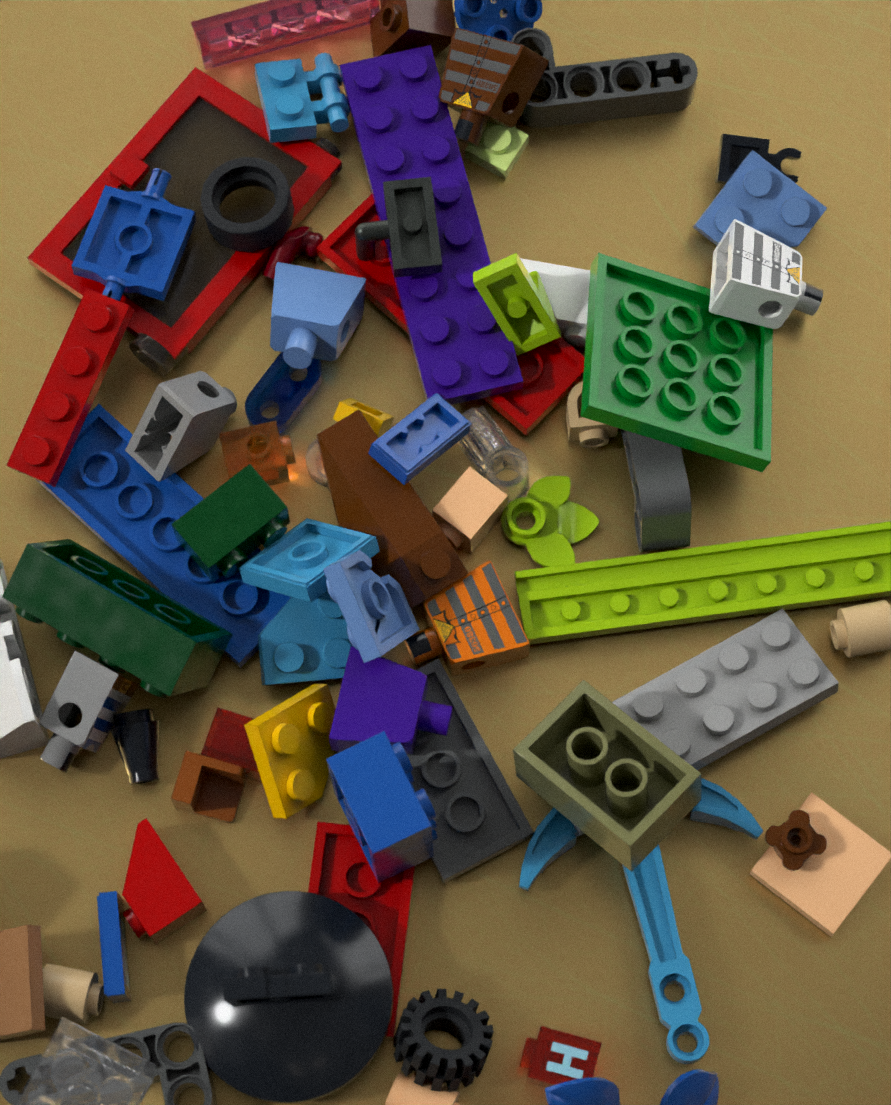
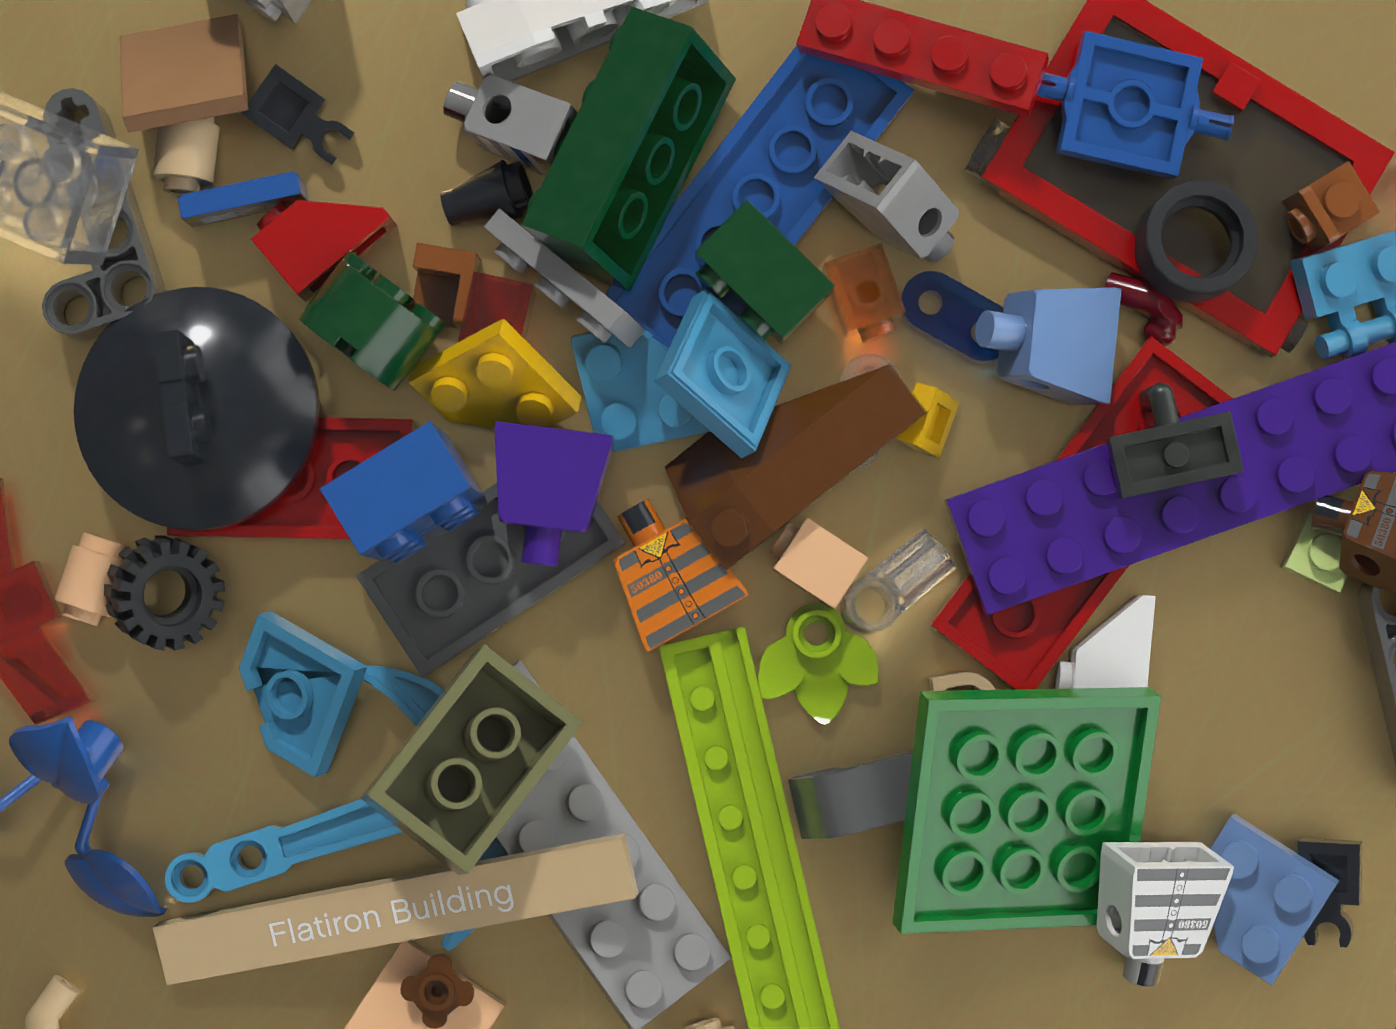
camera: 85 degrees right, 15 degrees up
medium blue plate [323,550,420,663] -> none
blue plate [368,393,472,485] -> none
lime slope [473,253,561,356] -> none
clear red brick [519,1026,602,1088] -> none
none -> tan tile [152,833,639,985]
none -> dark azure plate [239,611,368,777]
none -> black plate [241,64,355,165]
none -> dark green brick [298,250,447,391]
none -> light grey plate [484,209,645,349]
none -> dark orange bracket [1282,161,1380,253]

